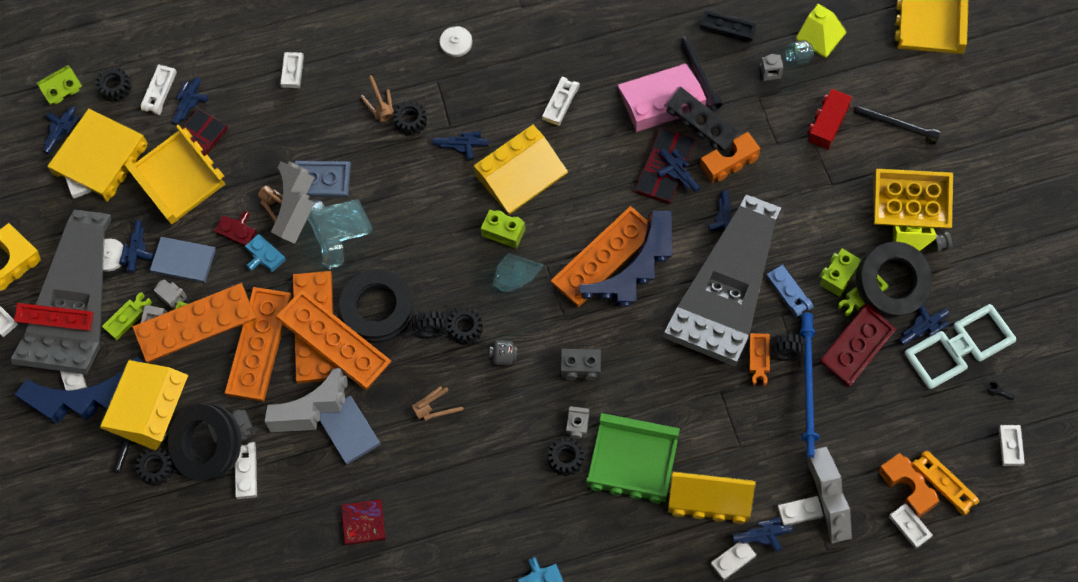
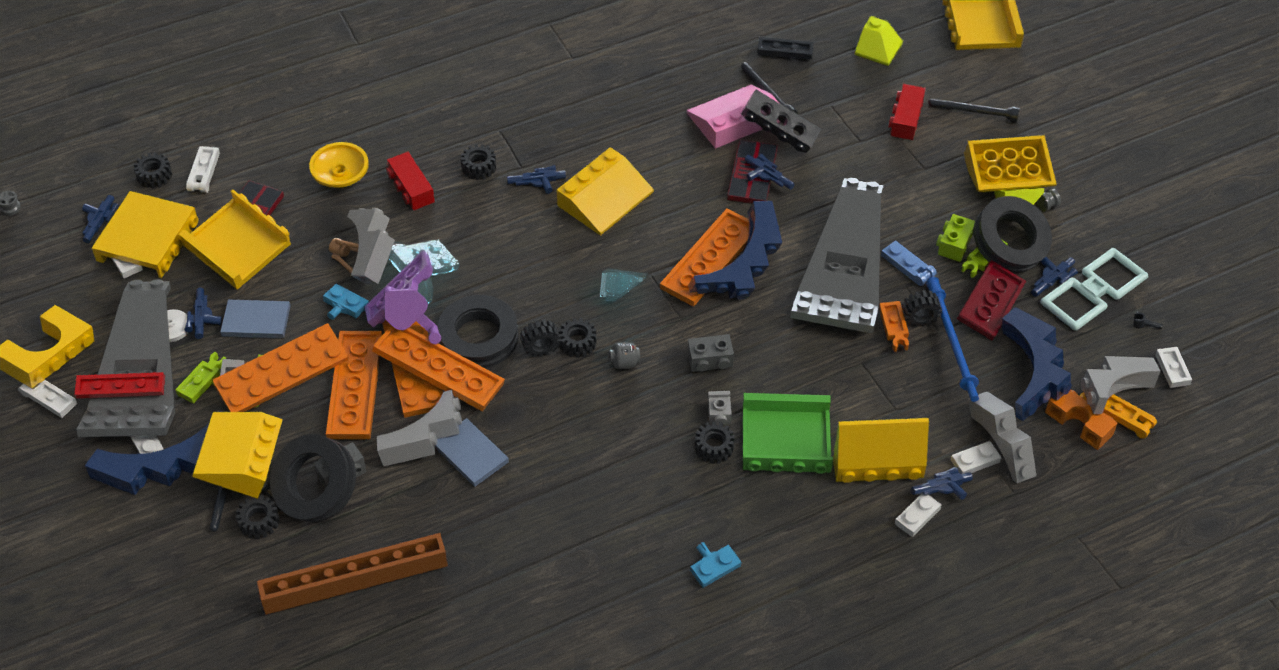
camera: 15 degrees left, 15 degrees down
lime brick [37,65,82,104] -> none
light grey brick [154,279,187,310] -> none
dark blue piece [171,77,208,126] -> none
dark red plate [214,210,257,246] -> none
white plate [235,442,257,499] -> none
white plate [281,53,304,88] -> none
sand blue tile [295,161,351,198] -> none
dark red tile [341,499,386,545] -> none
medium nougat plant [360,76,394,122] -> none
medium nougat plant [412,387,463,421] -> none
white piece [440,27,472,57] -> none
lime brick [481,210,525,249] -> none
white plate [542,77,580,126] -> none
orange arch [700,132,761,183] -> none
dark blue piece [708,191,732,232] -> none
light grey brick [760,54,783,81] -> none
clear light blue head [785,40,814,65] -> none
white plate [889,504,933,549] -> none
none -> dark orange brick [257,533,448,614]
none -> yellow dish [309,142,369,188]
none -> medium lavender plate [365,250,441,344]
none -> red brick [386,152,435,211]
none -> dark blue arch [1002,307,1072,421]
none -> light grey arch [1081,356,1160,414]

